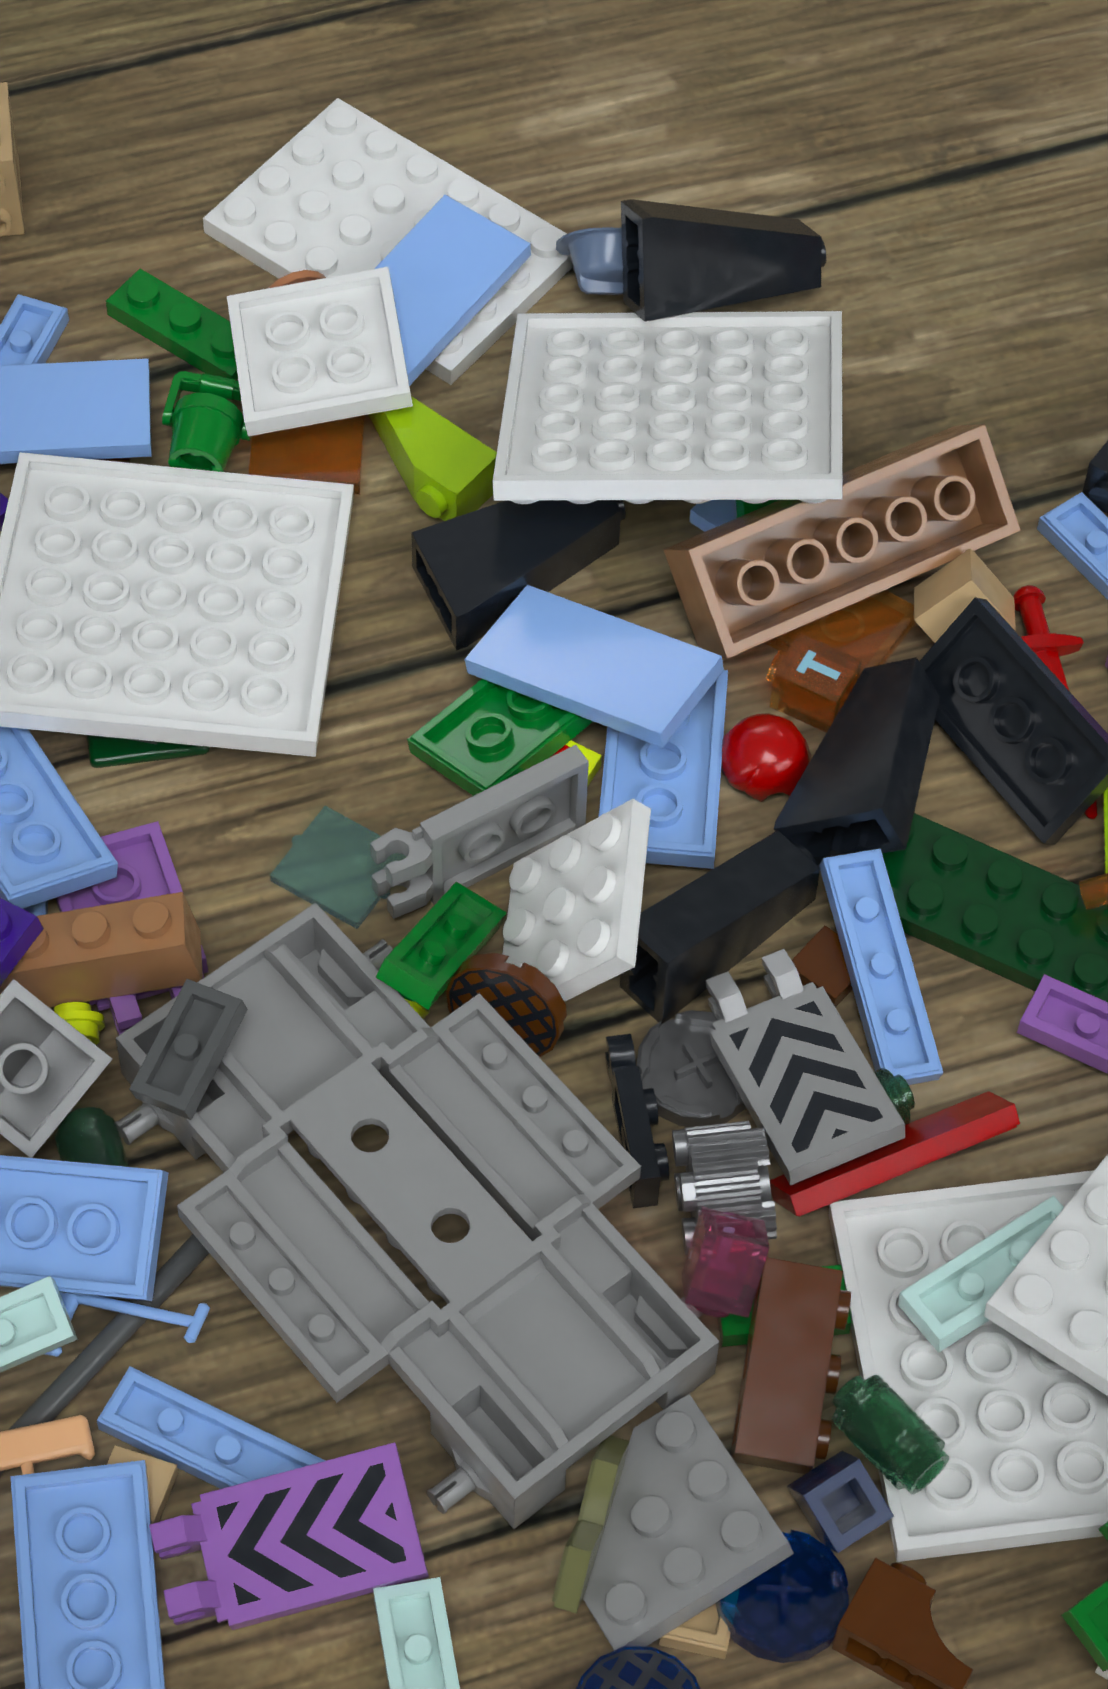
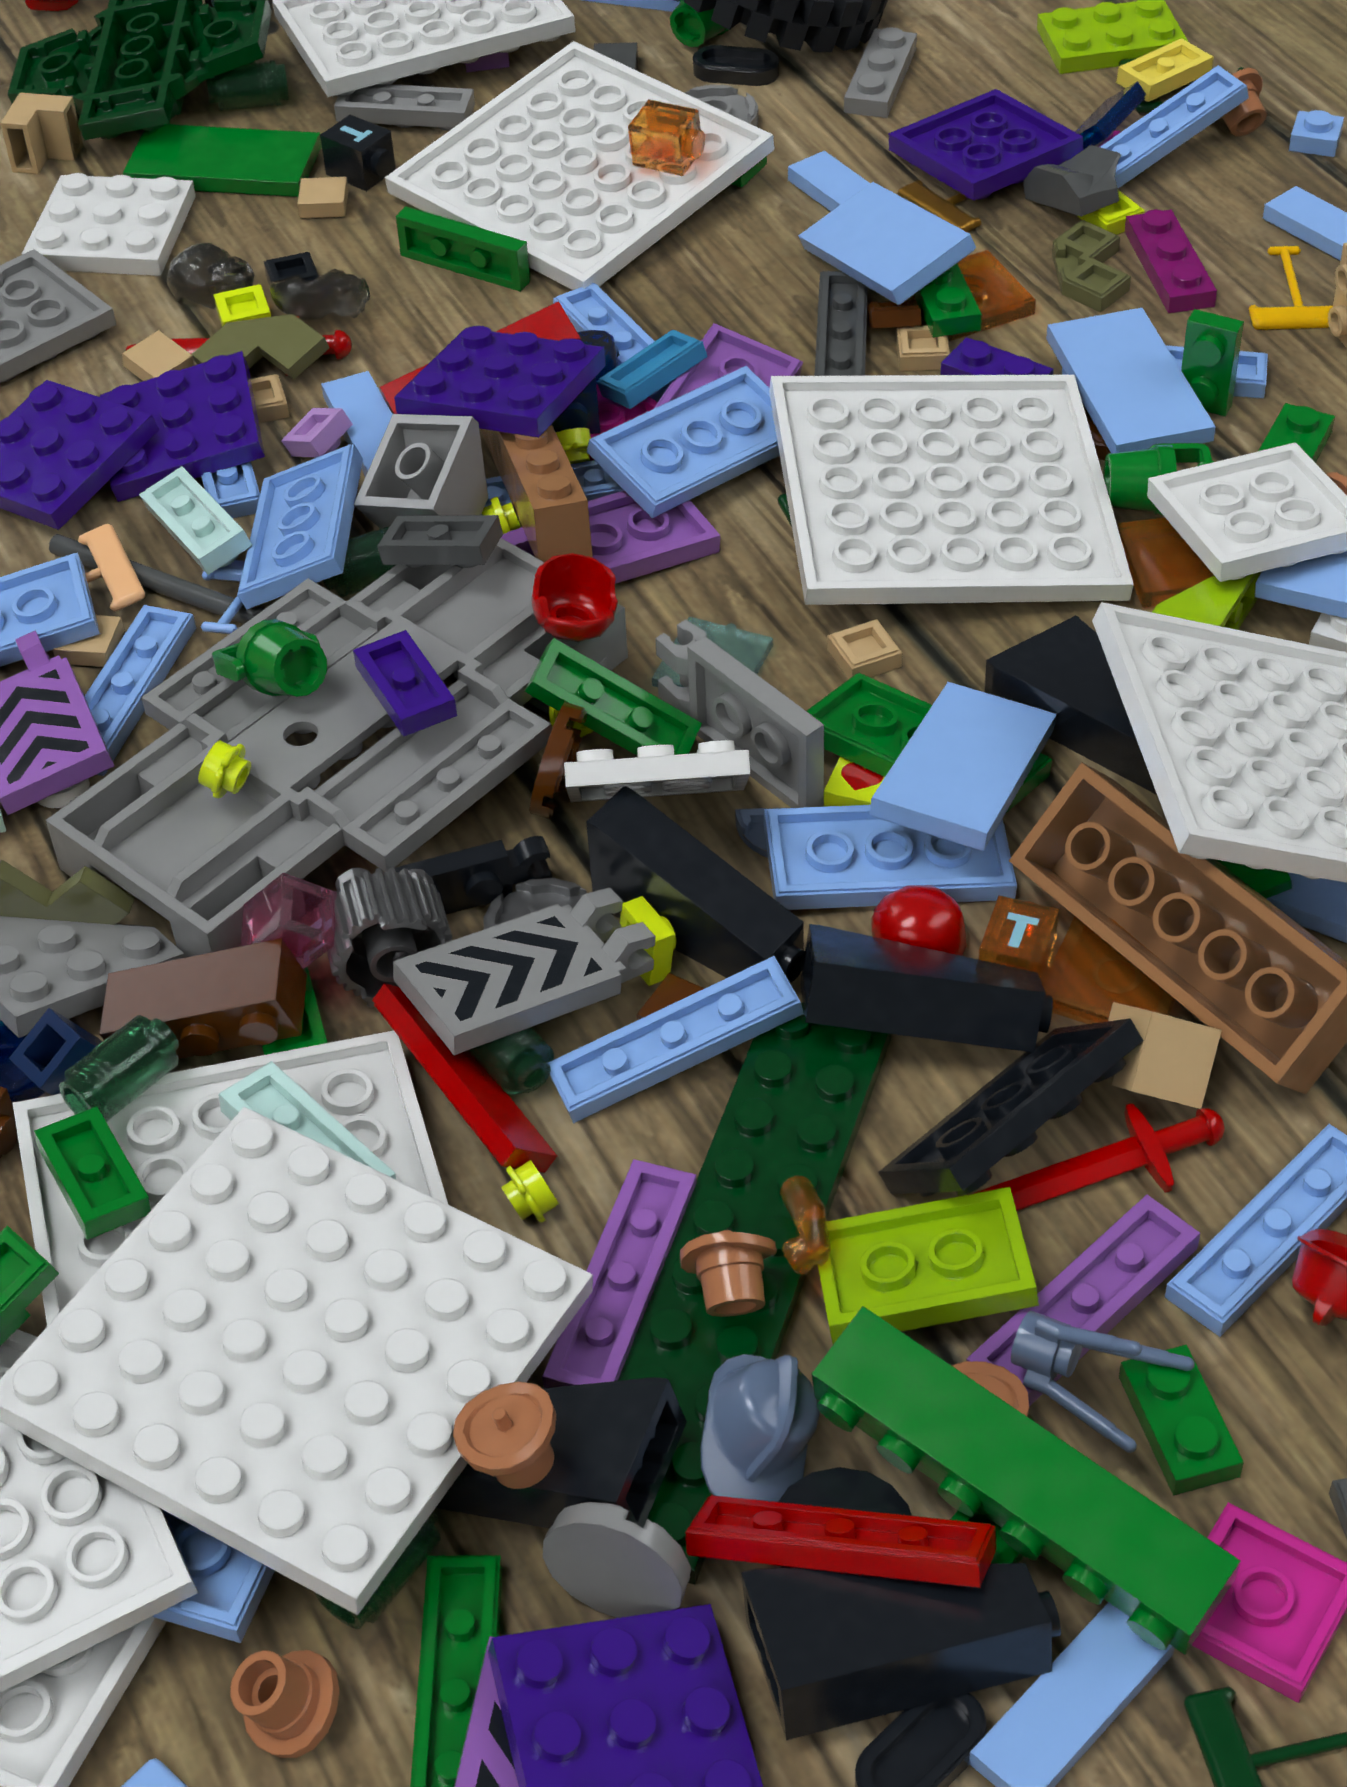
camera: 85 degrees right, 10 degrees down
none -> green plate [34,1106,151,1240]
none -> neon yellow plate [198,740,251,798]
none -> green piece [212,619,327,697]
none -> dark purple plate [353,630,457,737]
none -> neon yellow plate [501,1160,559,1223]
none -> red hair [531,553,618,642]
none -> neon yellow plate [619,896,676,986]
none -> tan tile [827,619,902,679]
none -> green plate [1181,309,1244,416]

